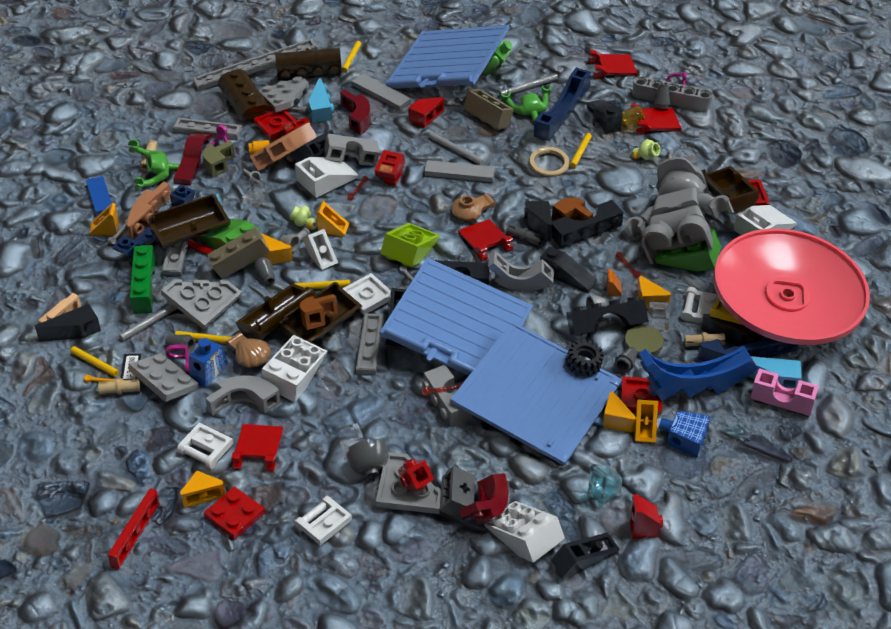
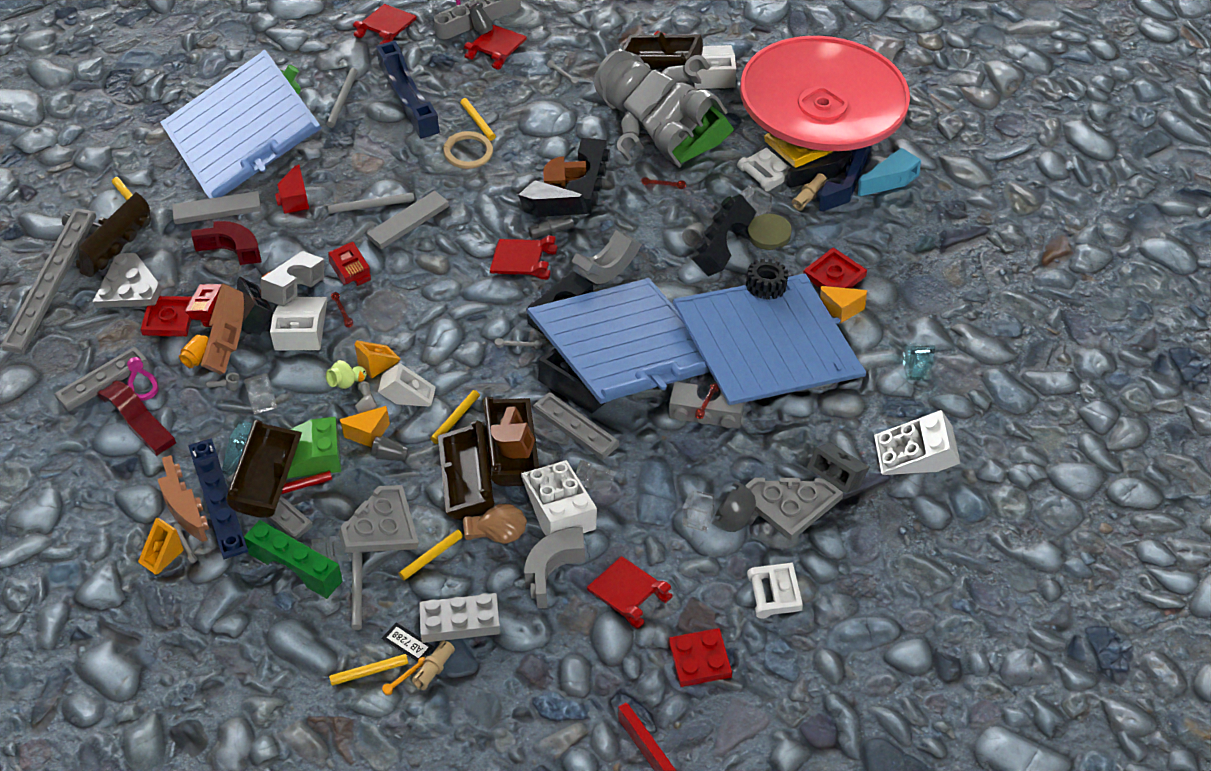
camera: 50 degrees left, 5 degrees up
black slope [34,304,101,341] -> none
light nougat panel [39,293,81,323] -> none
blue tile [86,176,112,216] -> none
bright green piece [128,139,179,191] -> none
tan pin [139,140,158,171] -> none
dark grey cone [165,334,196,354] -> none
dark pink piece [165,344,190,374] -> none
white plate [177,422,233,469] -> none
light orange slope [180,470,225,508] -> none
blue torso [189,338,228,388] -> none
olive brick [203,141,235,178] -> none
dark tan brick [207,227,270,279] -> none
dark brown container [218,69,272,121] -> none
medium azure slope [308,78,334,123] -> none
white plate [343,273,391,315] -> none
lime slope [380,223,440,267] -> none
red brick [397,458,434,491] -> none
medium nougat animal [451,193,496,221] -> none
dark red arch [459,473,509,524] -> none
dark tan brick [463,89,514,130] -> none
bright green piece [500,84,552,123] -> none
black slope [540,246,597,293] -> none
black slope [551,532,620,578] -> none
black slope [587,99,623,134] -> none
orange slope [606,269,622,296] -> none
dark grey cone [615,347,638,373] -> none
clear yellow brick [622,106,646,127] -> none
red slope [629,494,663,539] -> none
yellowish green animal [631,139,660,160] -> none
light orange slope [635,400,658,442] -> none
light orange slope [637,276,672,309] -> none
blue arch [639,346,759,401] -> none
blue torso [658,411,711,457] -> none
bright pink arch [751,369,819,416] -> none

